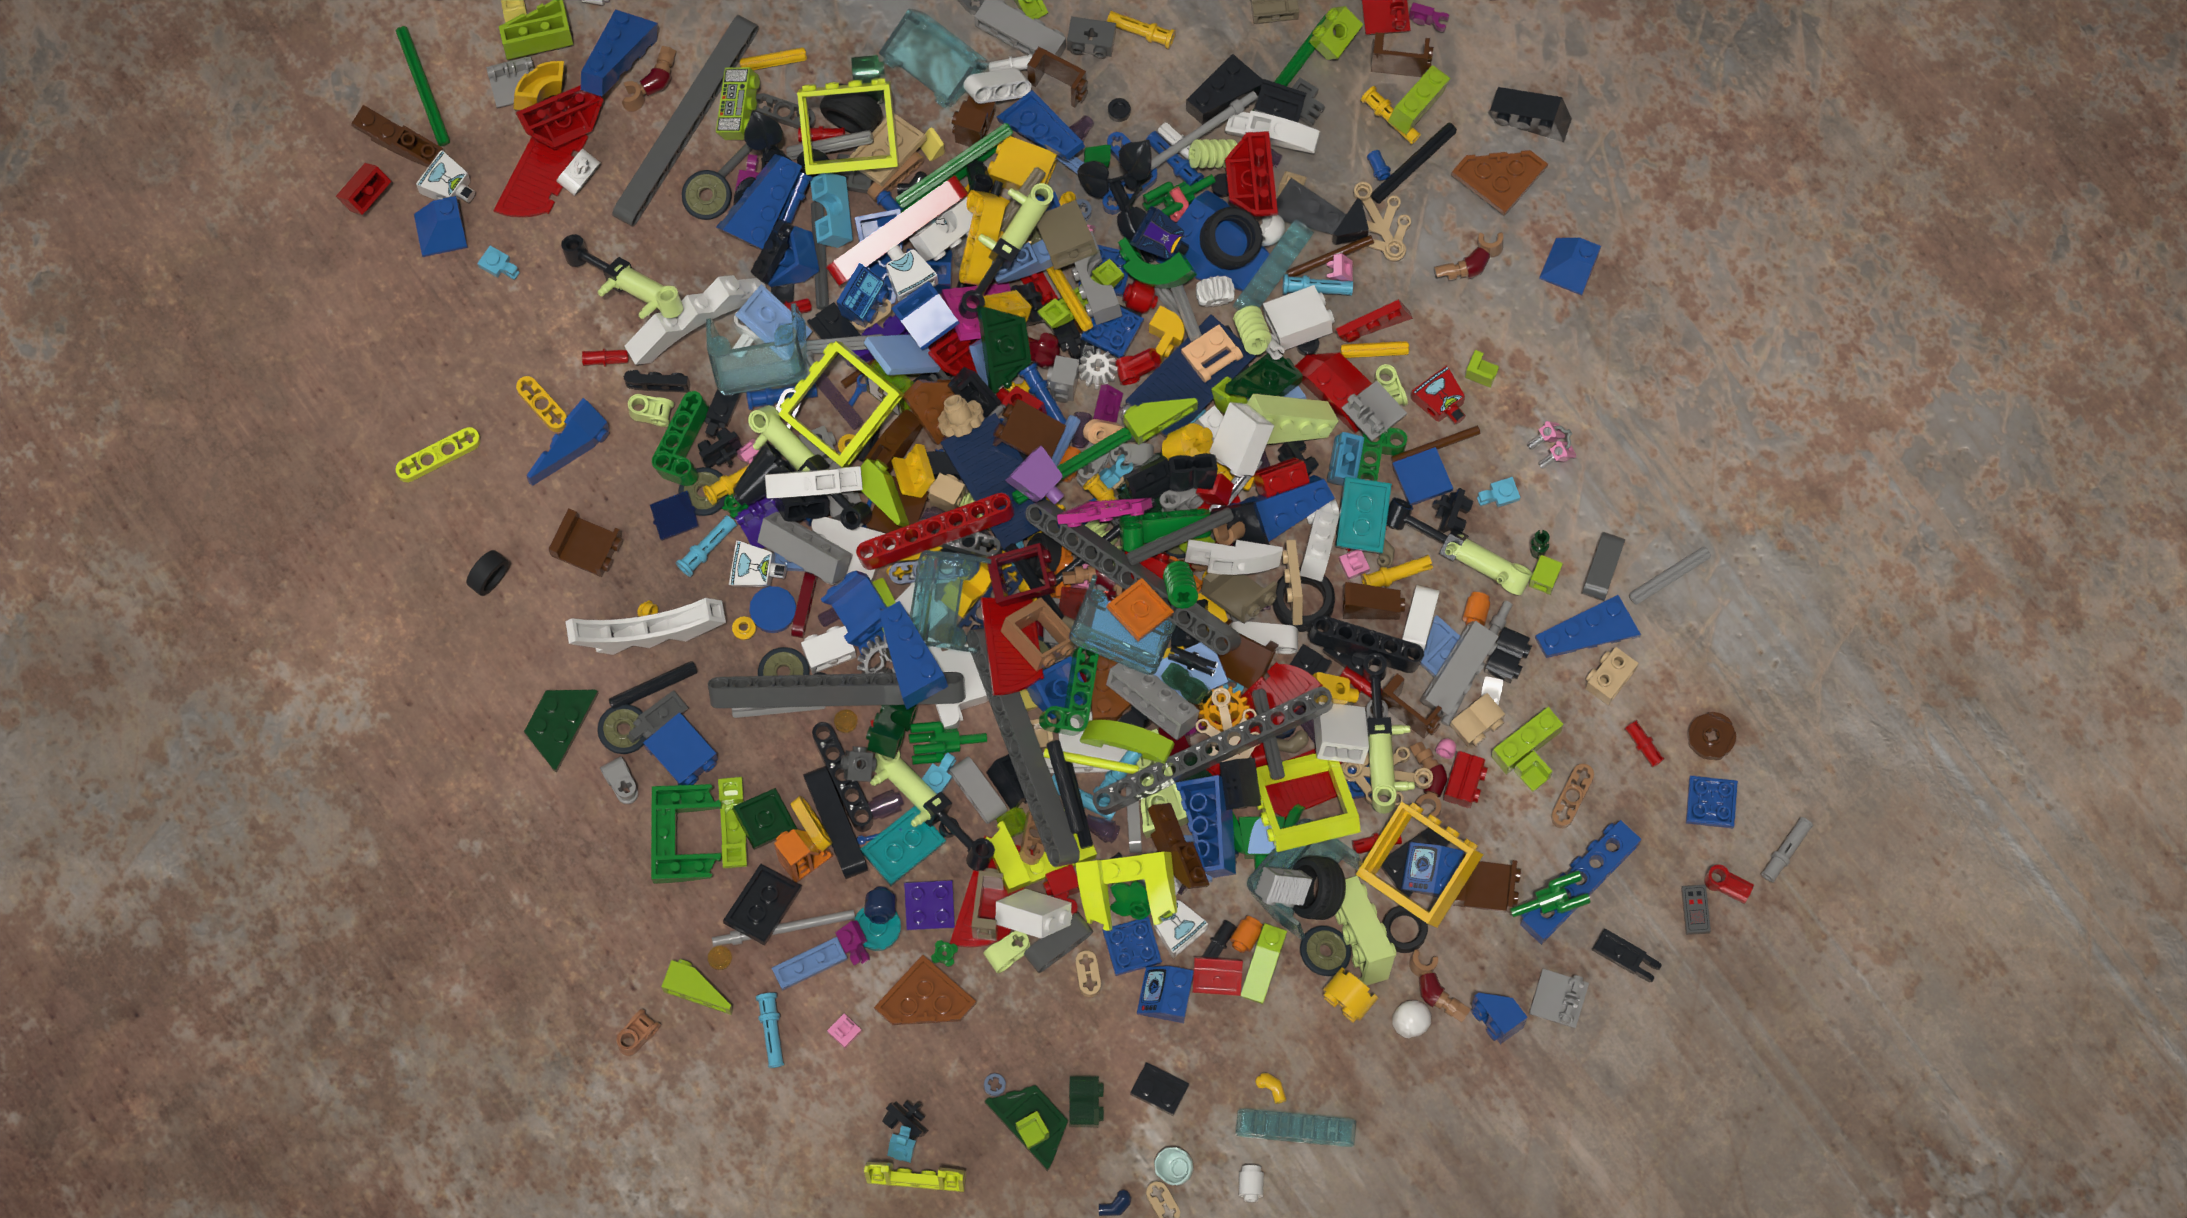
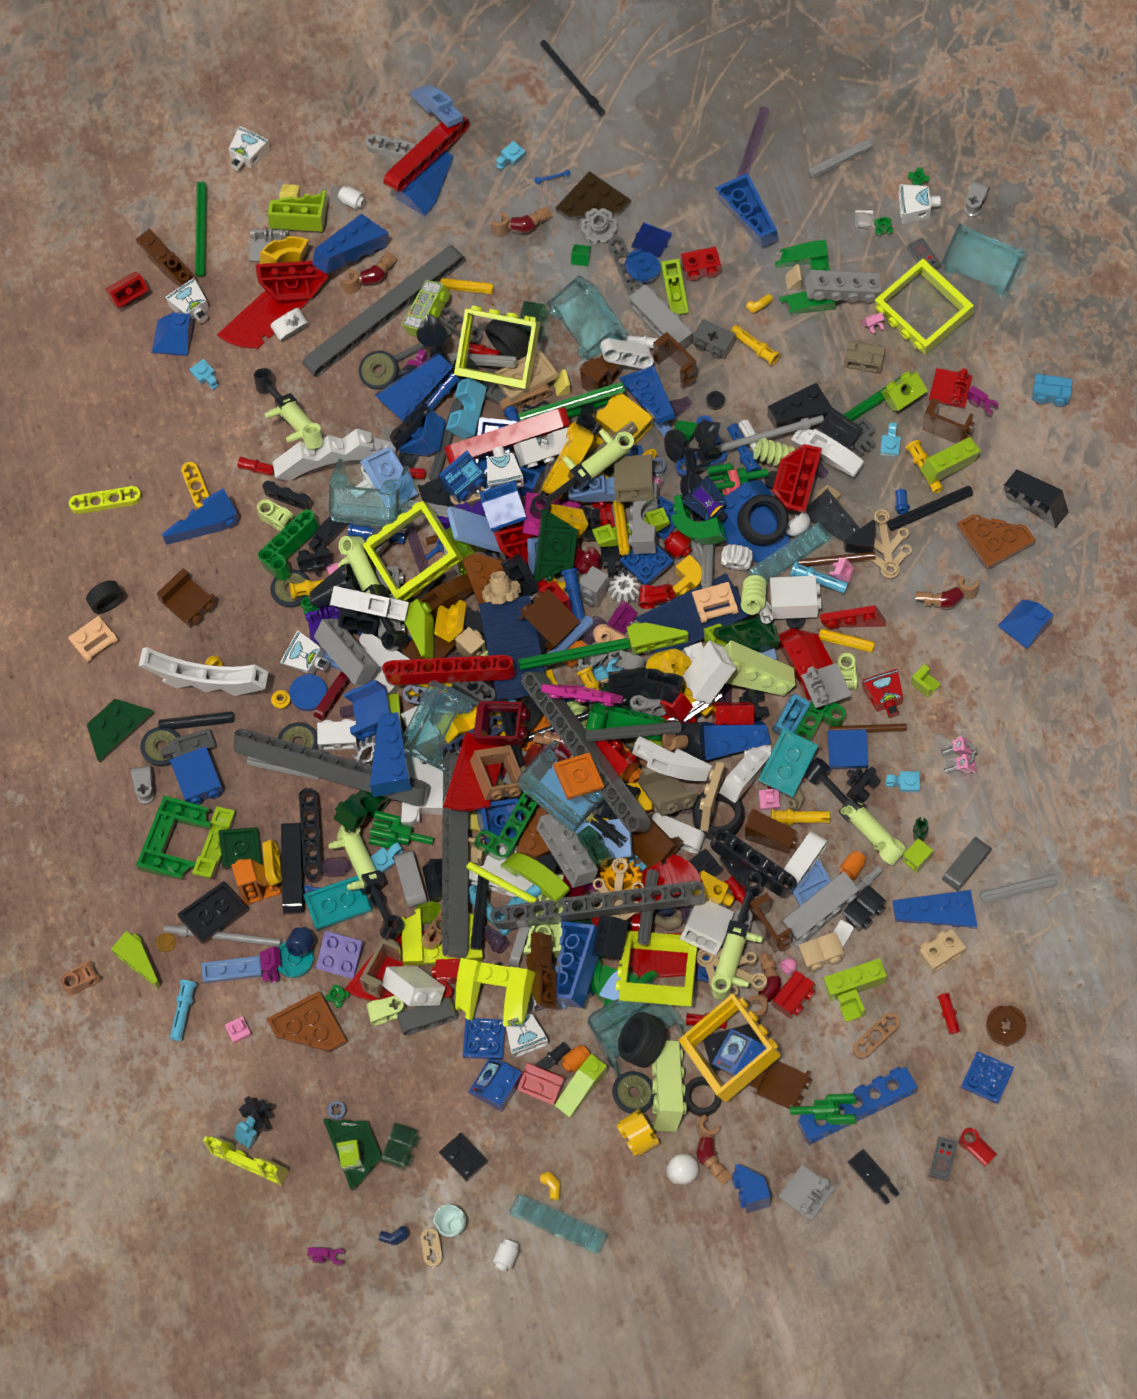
camera: 25 degrees right, 5 degrees down
clear blue piece [650,491,699,541] -> none
medium azure pin [676,515,737,577] -> none
clear yellow plate [834,709,858,733] -> none
dark grey brick [841,746,876,782] -> none
medium lavender torso [1005,446,1064,505] -> none
black axle [1046,740,1084,834] -> none
tan beam [1076,950,1101,997] -> none
green plate [1110,881,1151,920] -> none
green piece [1163,561,1198,609] -> none
light grey brick [1255,867,1313,907] -> none
light grey pin [1761,817,1813,883] -> none
none -> light nougat plate [68,616,118,663]
none -> medium azure plate [880,422,901,457]

